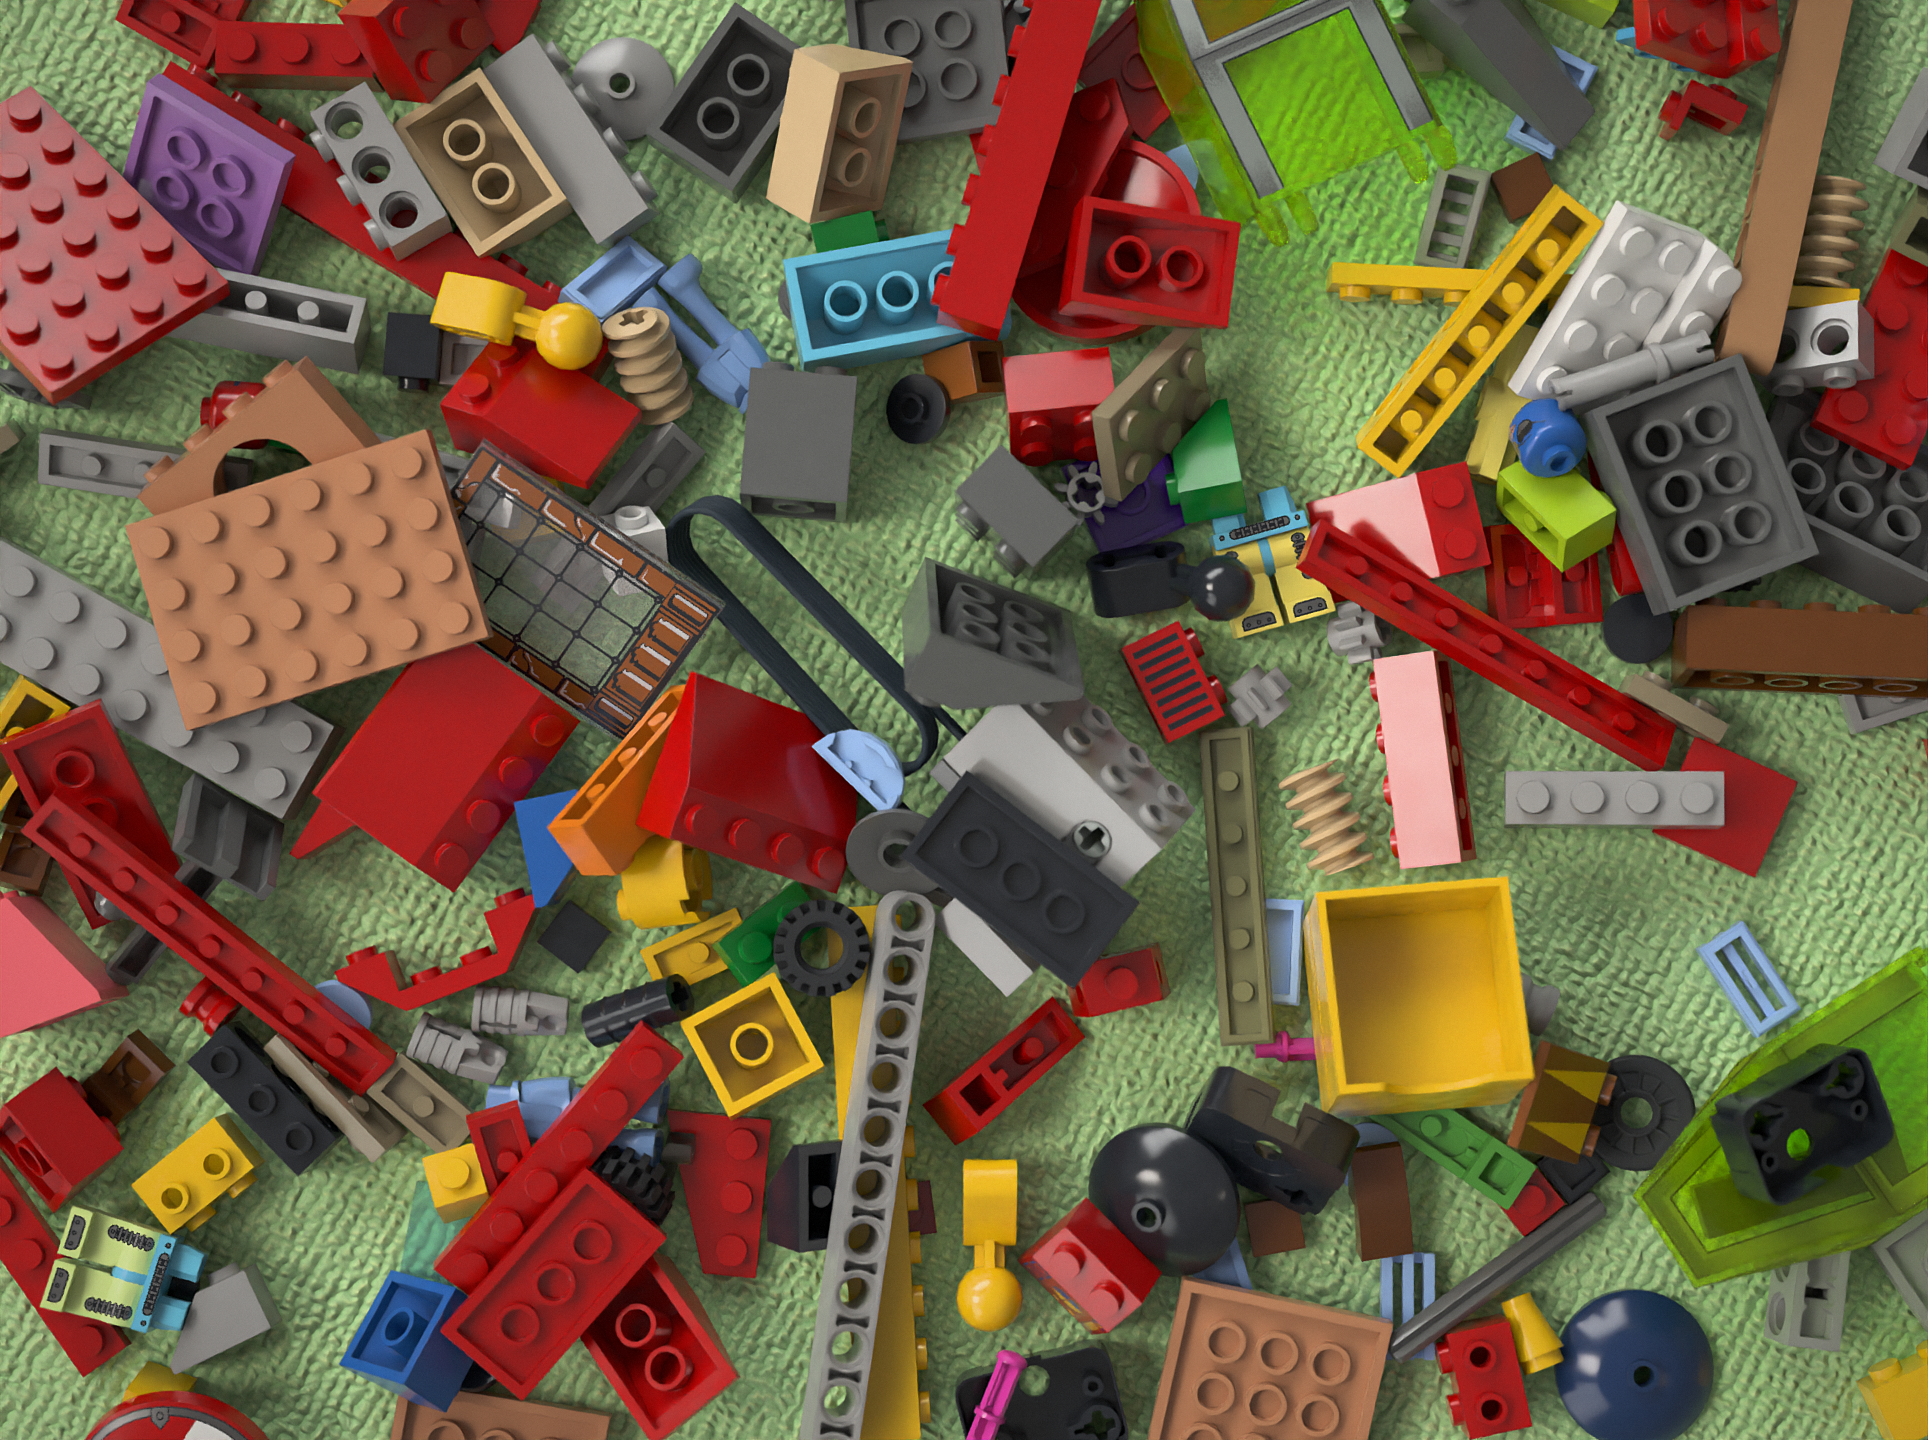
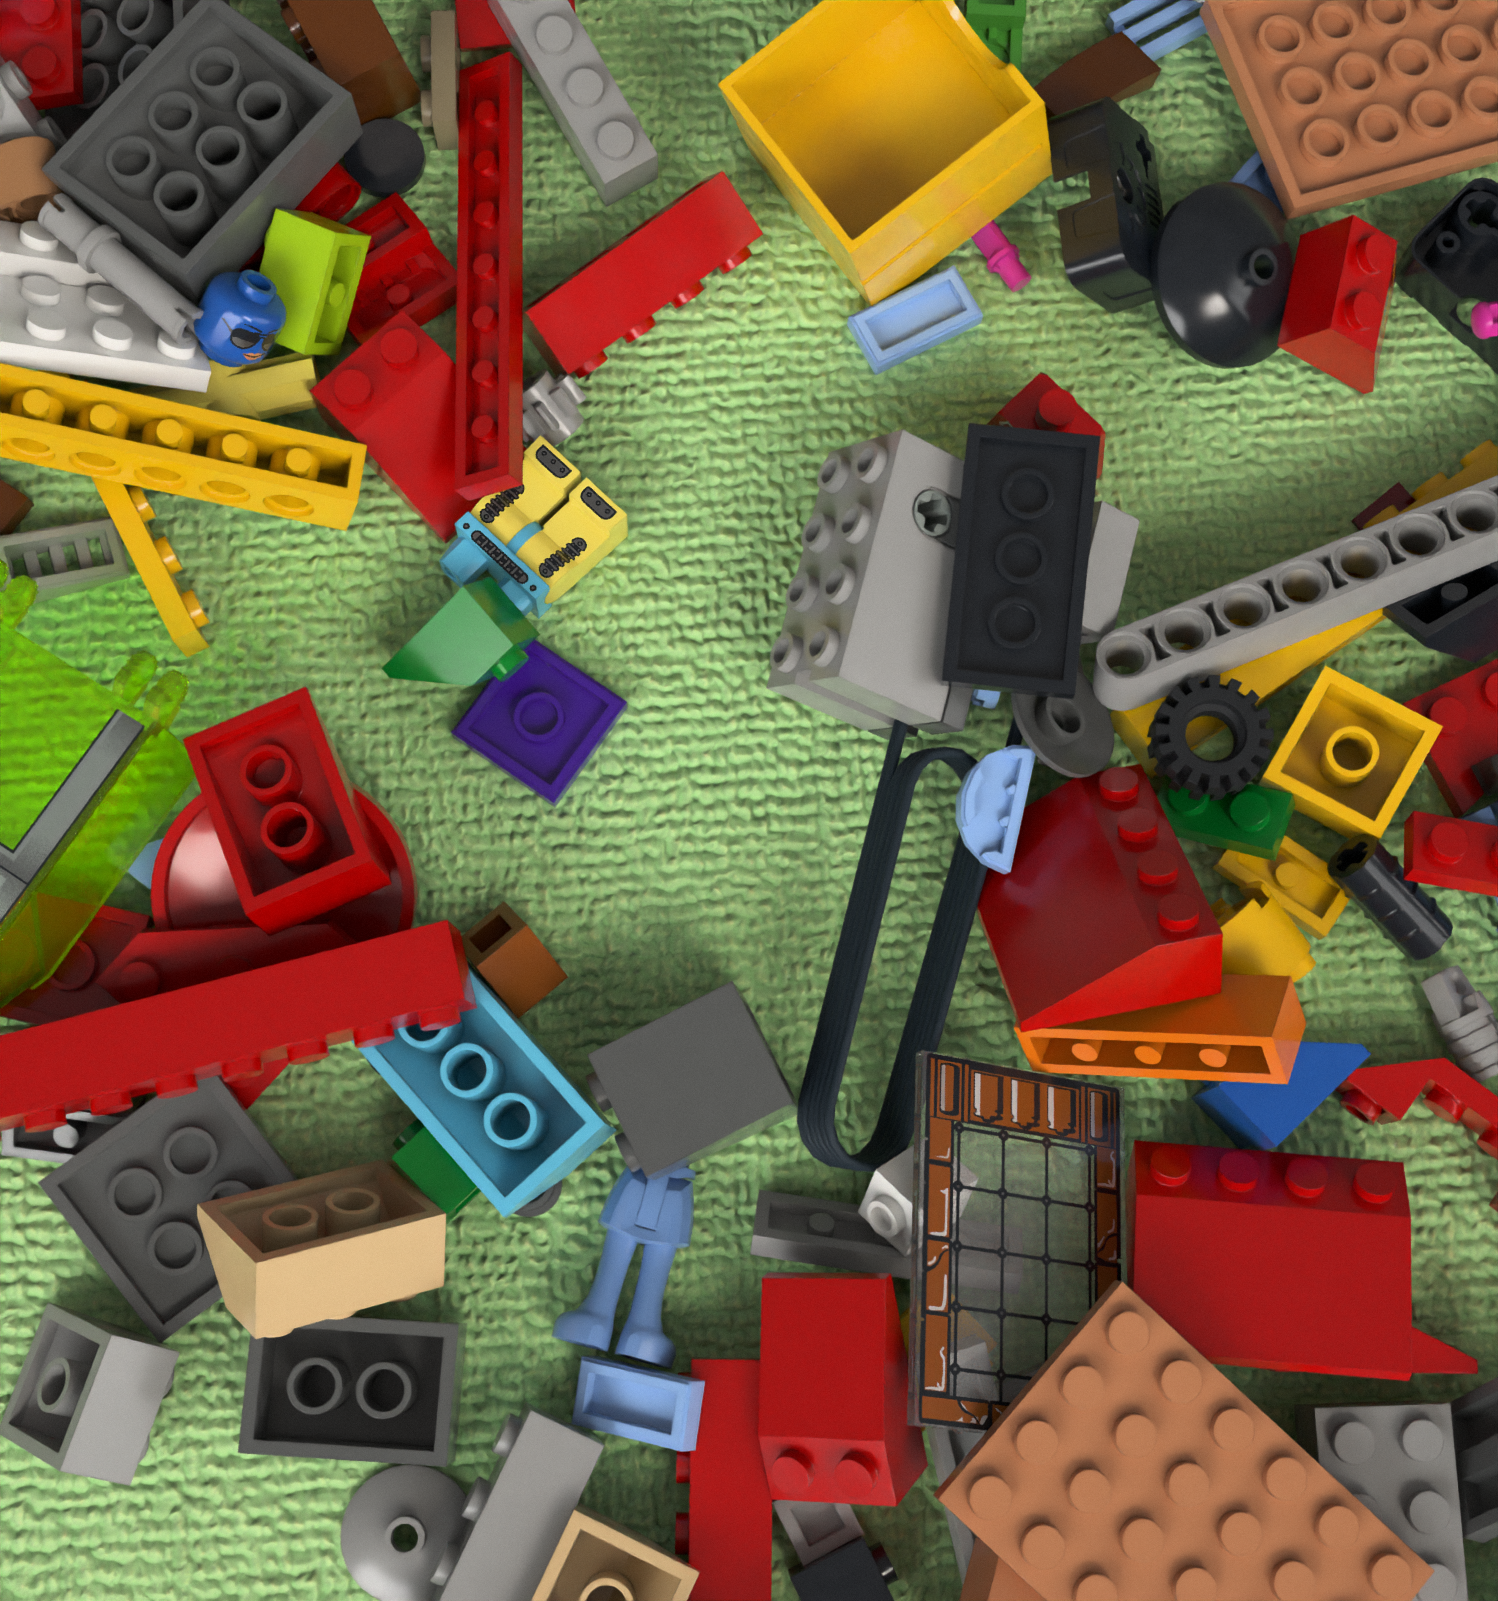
camera: 125 degrees left, 10 degrees down
yellow beam [429,272,603,370] -> none
black tile [537,900,613,974] -> none
tan piece [602,307,694,425] -> none
black piece [886,374,951,444] -> none
dark grey slope [901,557,1084,710] -> none
red slope [922,996,1085,1146] -> none
dark grey brick [955,445,1079,581] -> none
yellow beam [955,1159,1023,1332] -> none
brick [1002,347,1114,467] -> none
light grey gear [1054,462,1118,529] -> none
black beam [1085,541,1256,622] -> none
dark tan plate [1091,327,1210,502] -> none
red brick [1119,620,1228,745] -> none
olive tile [1199,726,1276,1046] -> none
light grey gear [1227,664,1293,729] -> none
reddish brown tile [1243,1198,1306,1257] -> none
tan piece [1278,758,1375,876] -> none

